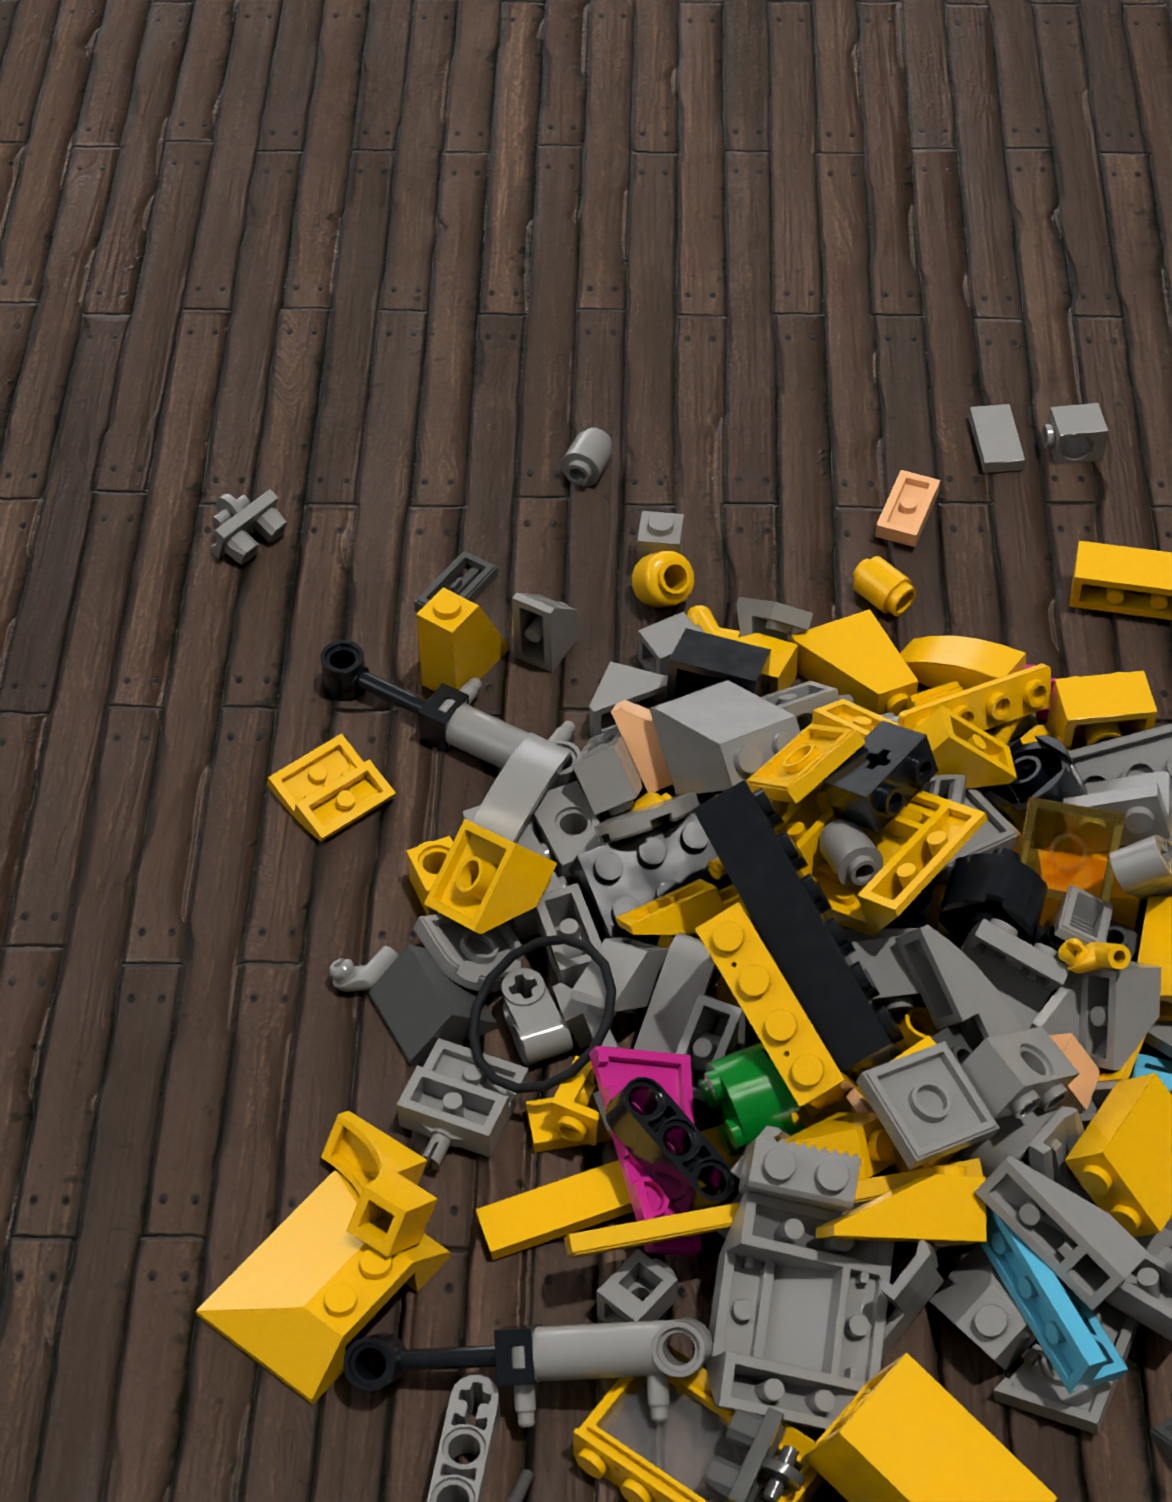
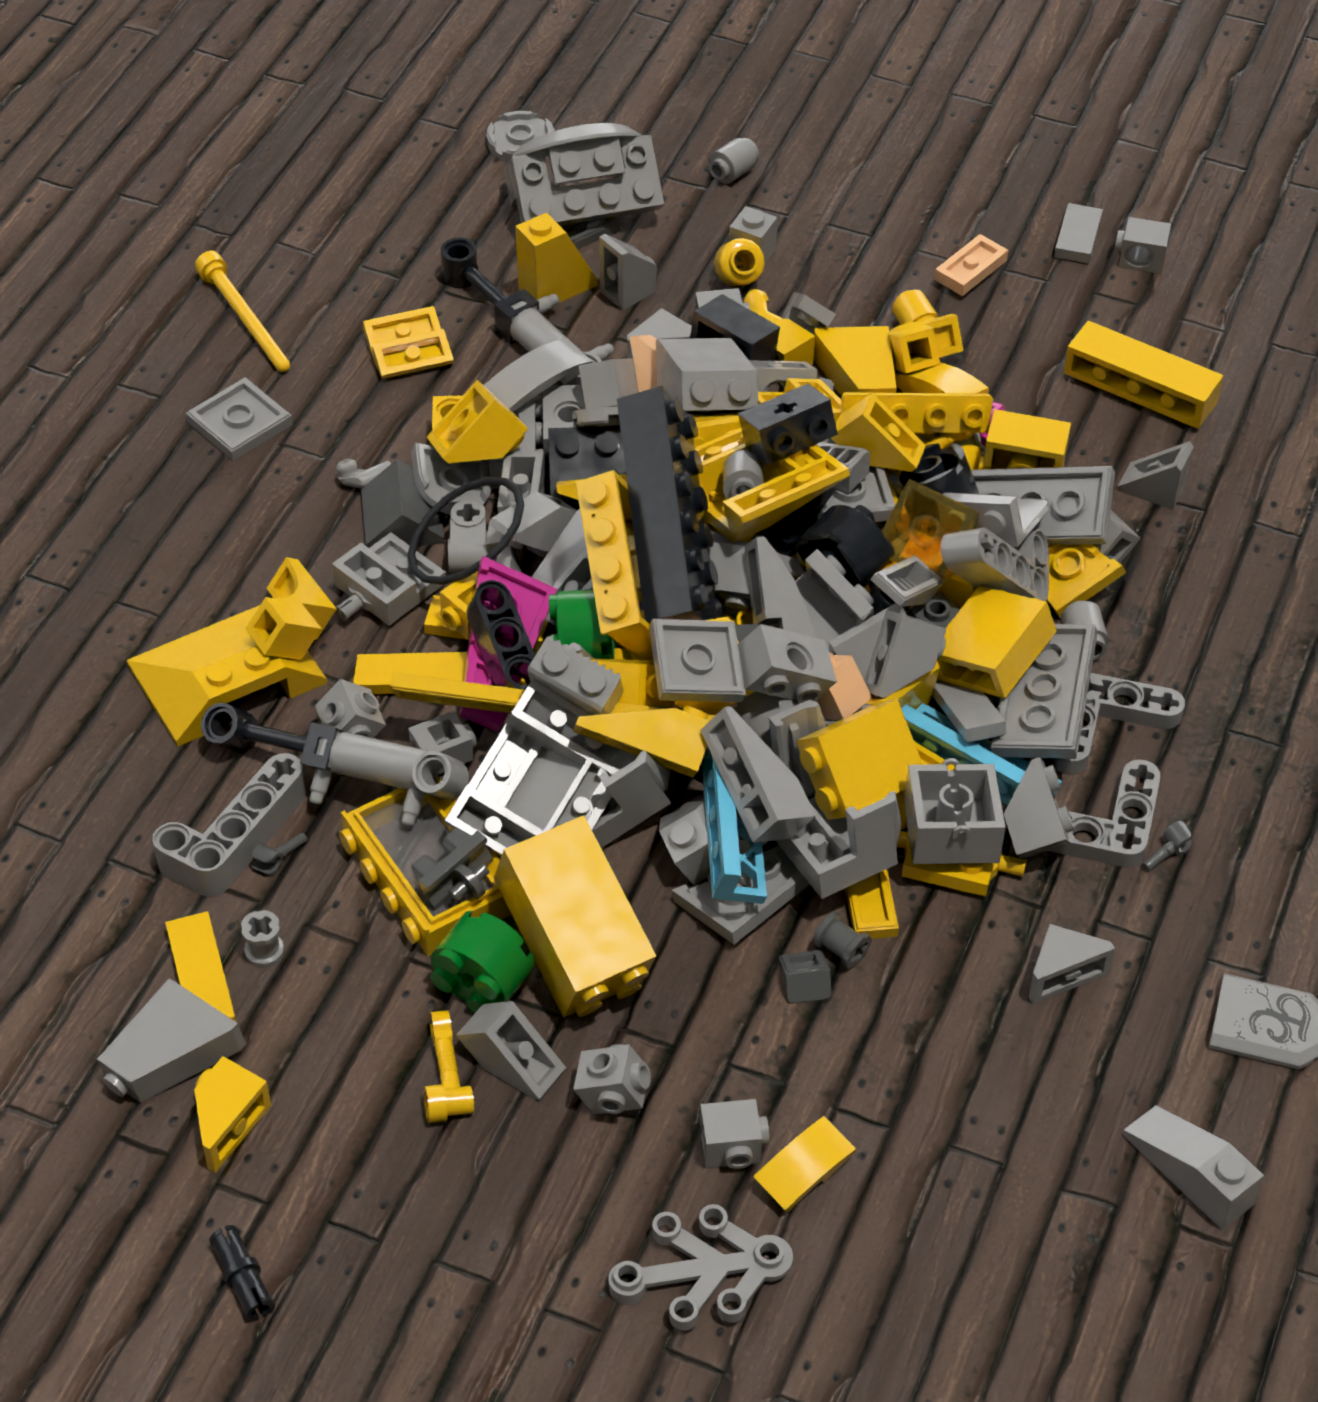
camera: 20 degrees right, 0 degrees up
light grey hips [210,489,287,565] -> none
yellow tile [746,724,866,804] -> none
yellow arm [1058,938,1131,974] -> none
none -> light grey tile [186,377,293,461]
none -> yellow piece [194,251,290,372]
none -> light grey brick [315,679,386,738]
none -> light grey tile [486,111,555,162]
none -> light grey piece [504,123,664,226]
none -> yellow brick [889,314,964,373]

